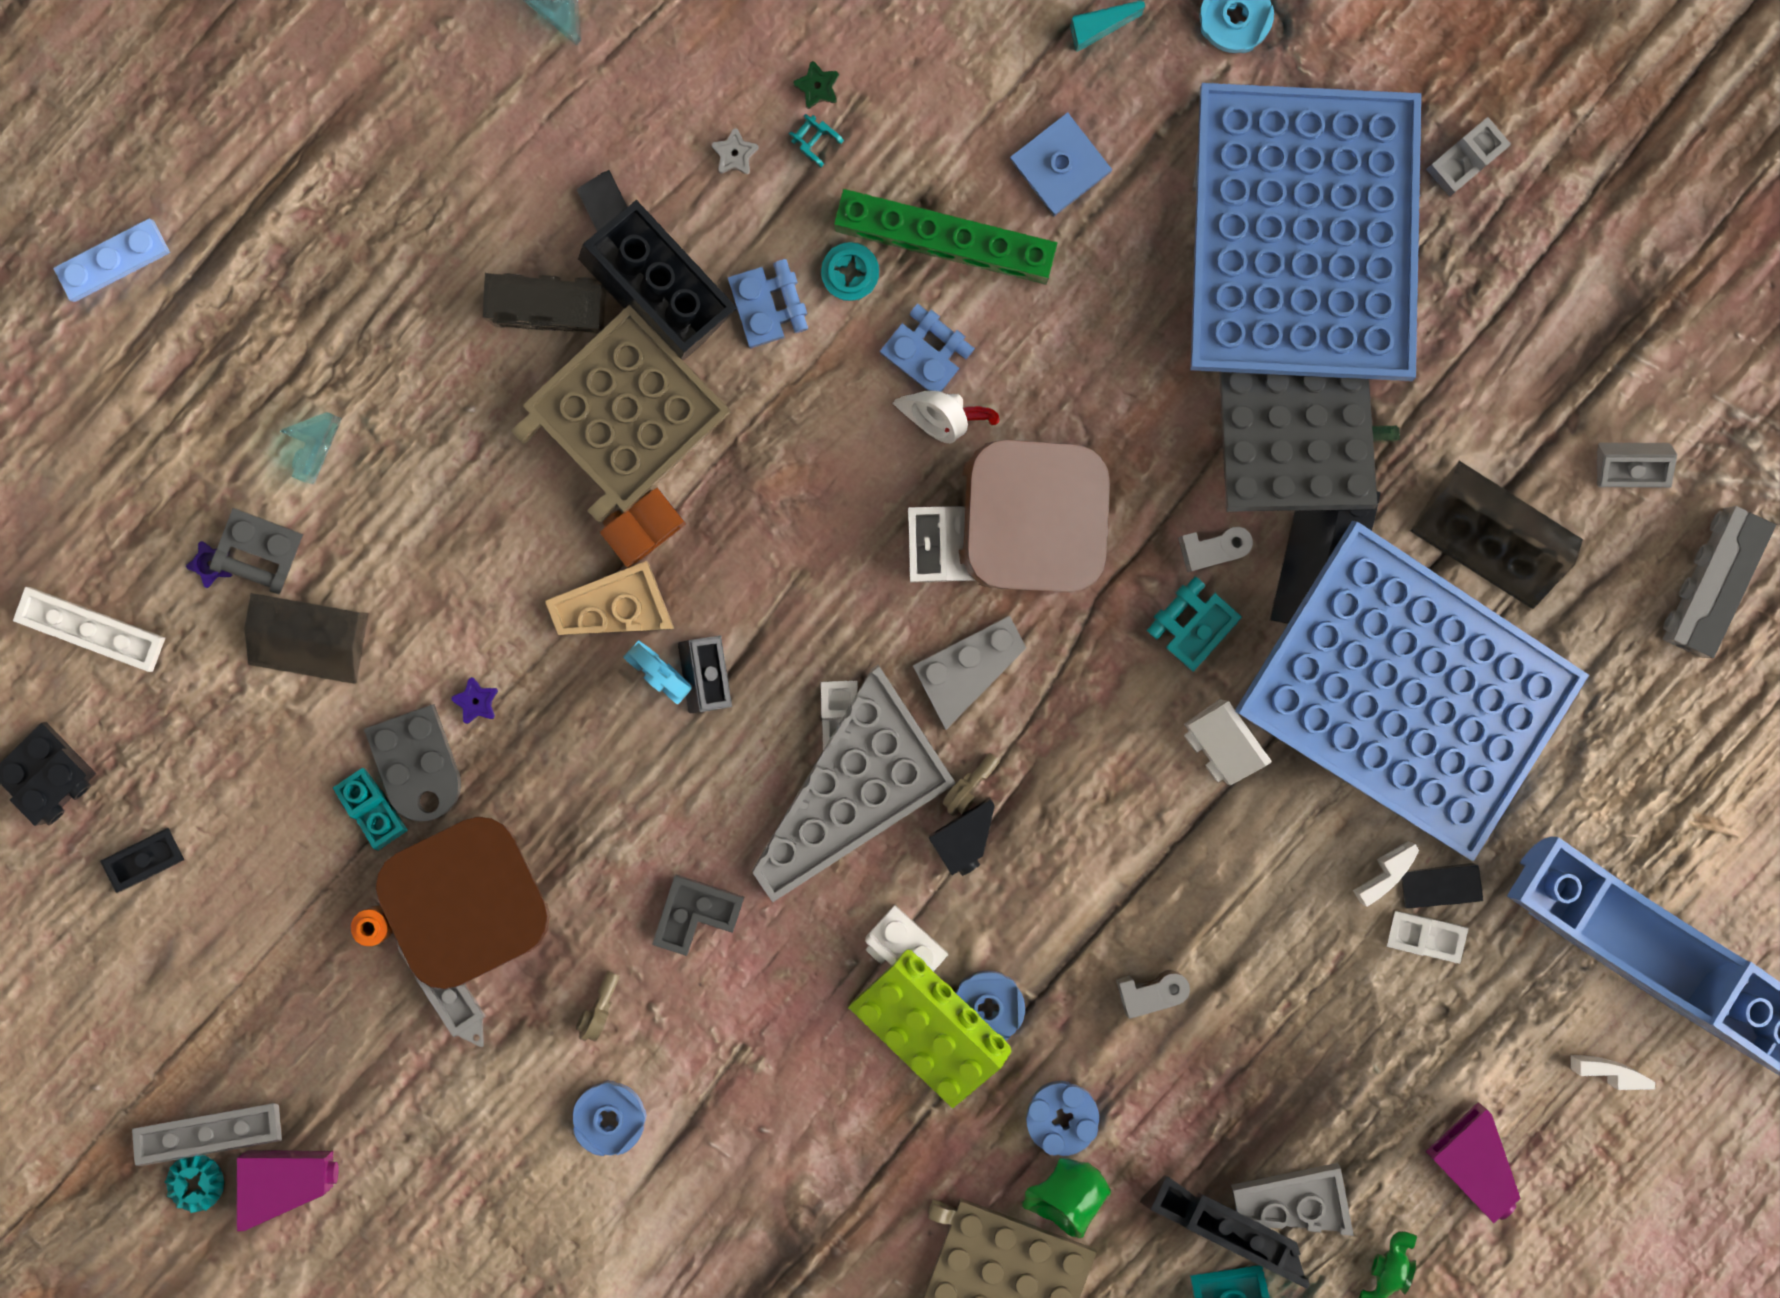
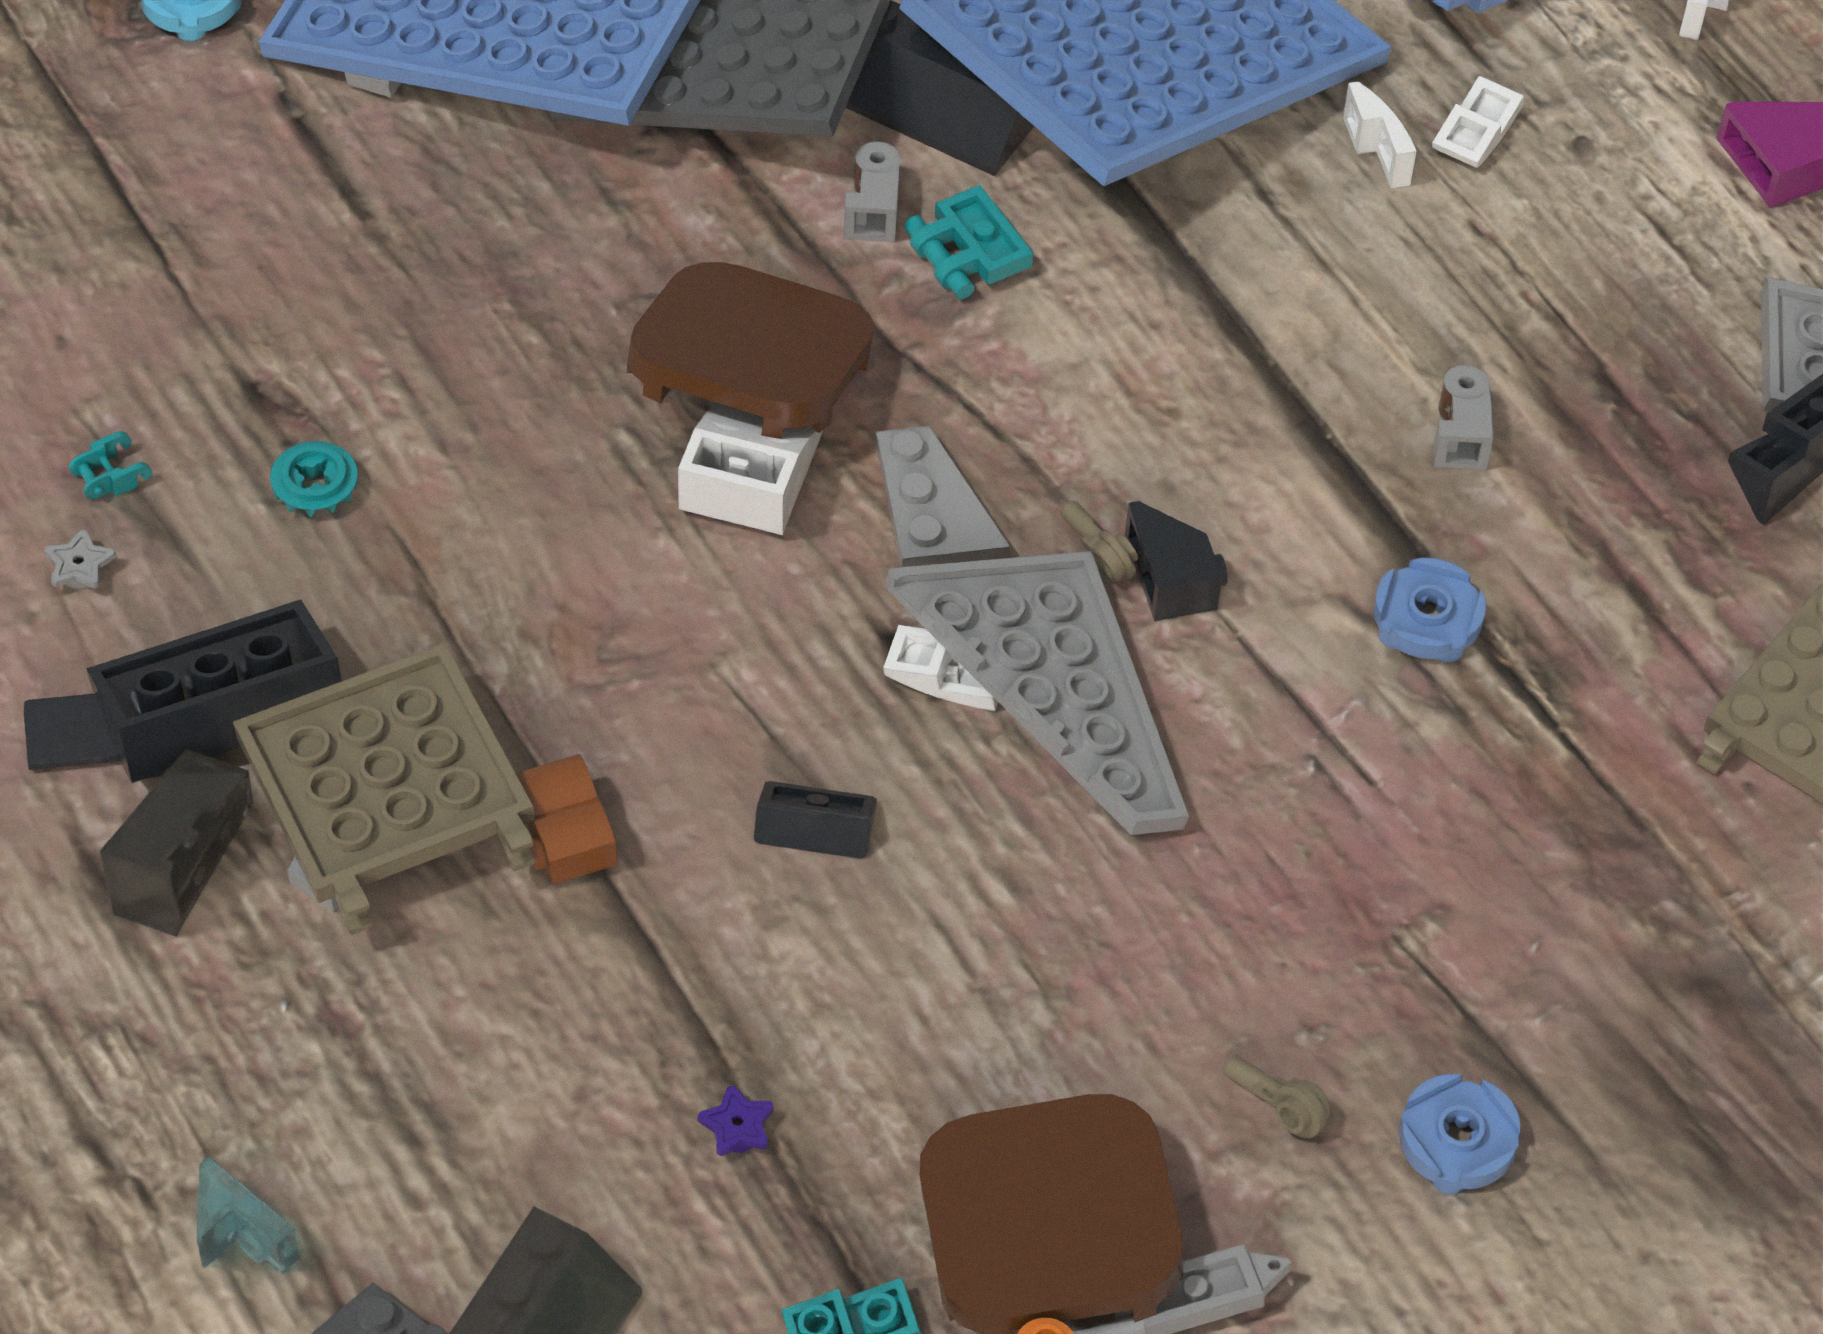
camera: 75 degrees left, 35 degrees down
dark grey plate [364,704,461,821] -> none
tan wing [545,561,674,635] -> none
medium azure plate [623,640,692,704] -> none
dark grey plate [652,874,745,956] -> none
medium blue plate [728,259,808,349] -> none
dark green plate [793,61,839,109] -> none
green brick [834,189,1058,285] -> none
lime bracket [848,950,1011,1109] -> none
white bracket [865,905,948,972] -> none
medium blue plate [880,304,975,392] -> none
white piece [893,391,1000,444] -> none
medium blue plate [1010,112,1112,216] -> none
green piece [1021,1158,1111,1238] -> none
medium blue plate [1026,1081,1099,1156] -> none
teal slope [1070,0,1145,52] -> none
white slope [1184,699,1272,785] -> none
black slope [1401,863,1483,909] -> none

